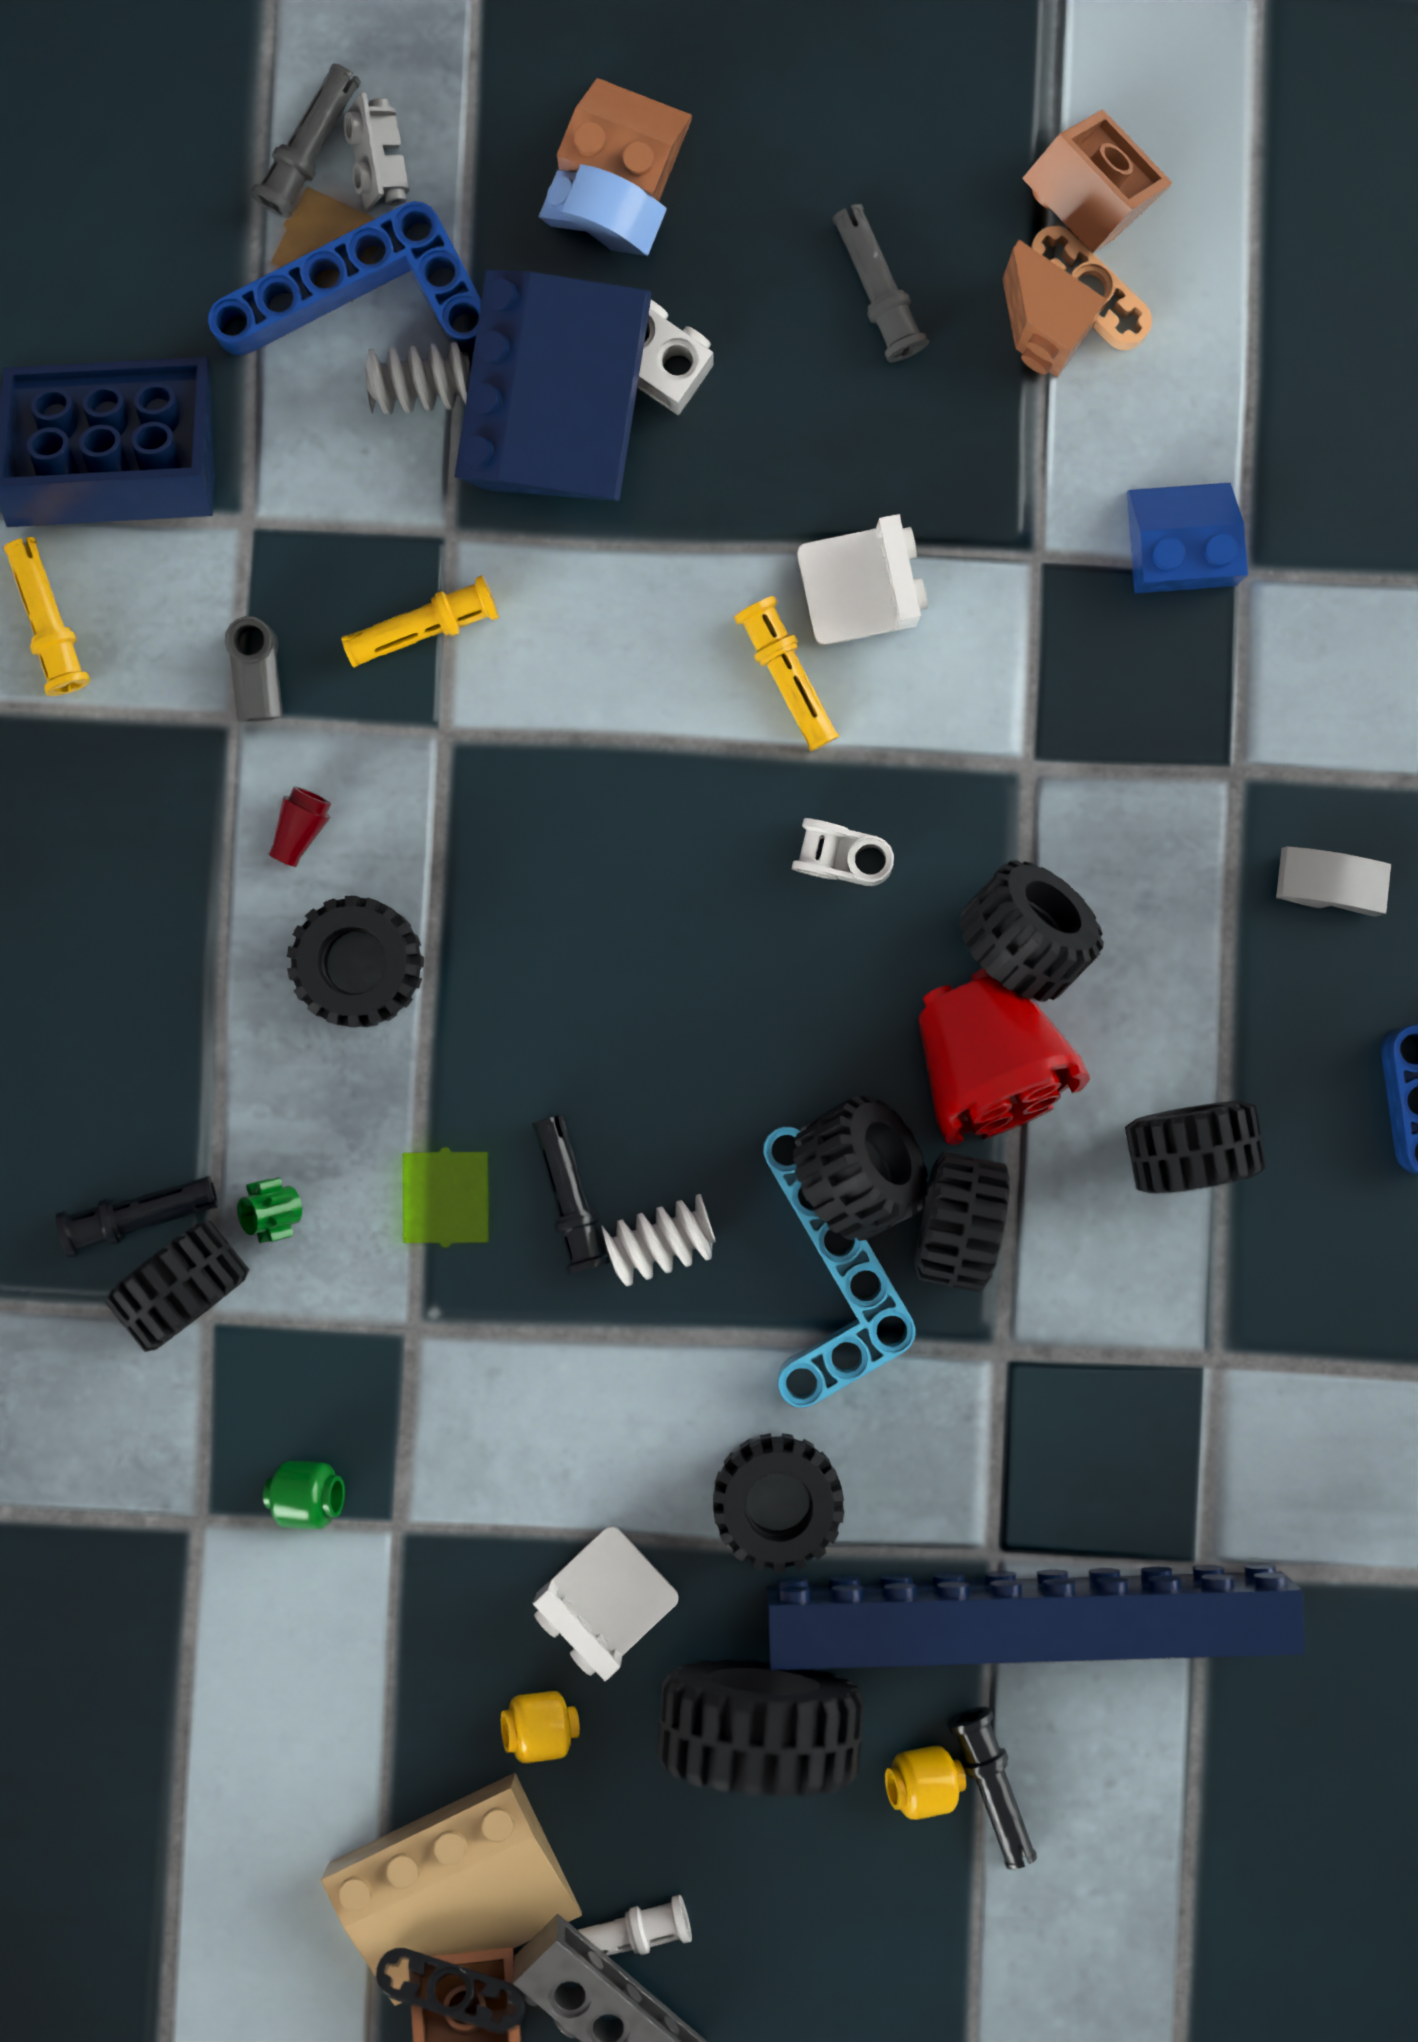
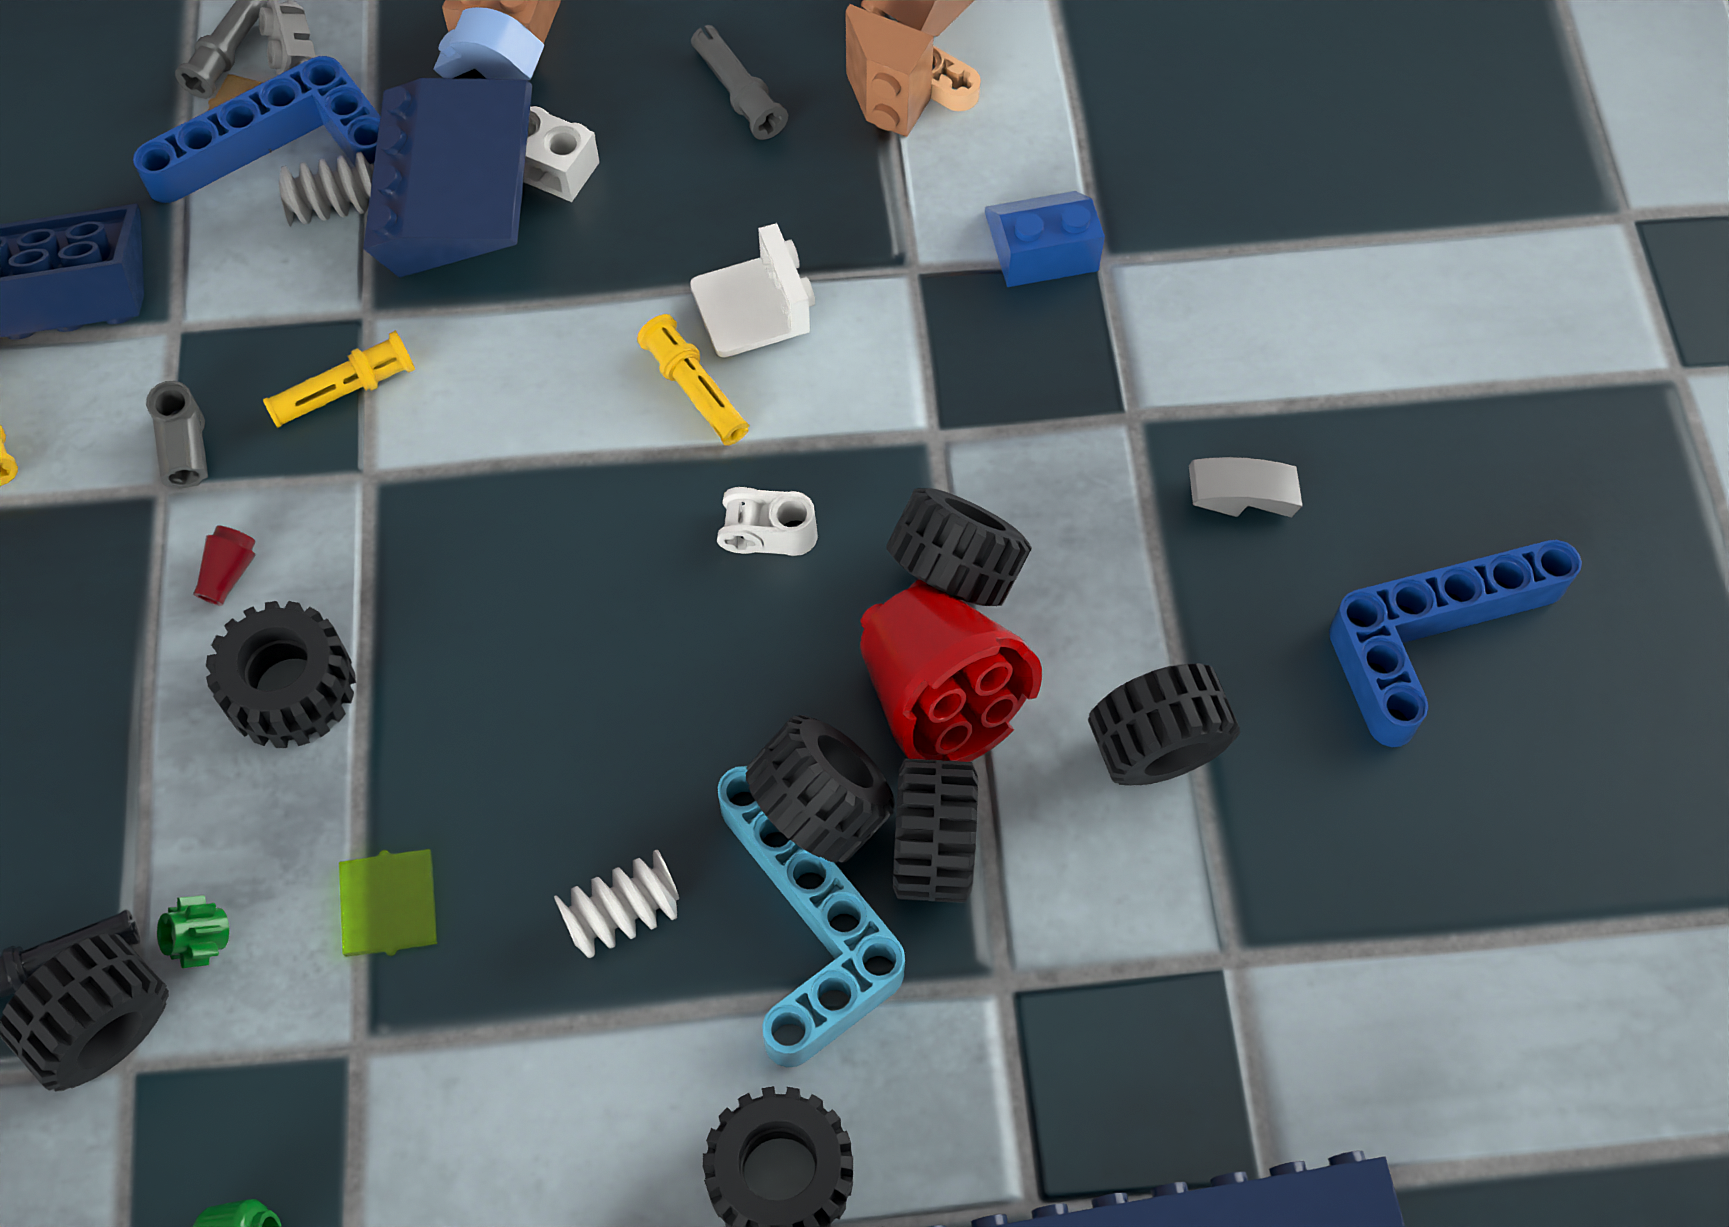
camera: 10 degrees left, 25 degrees down
black pin [532,1114,612,1275] -> none

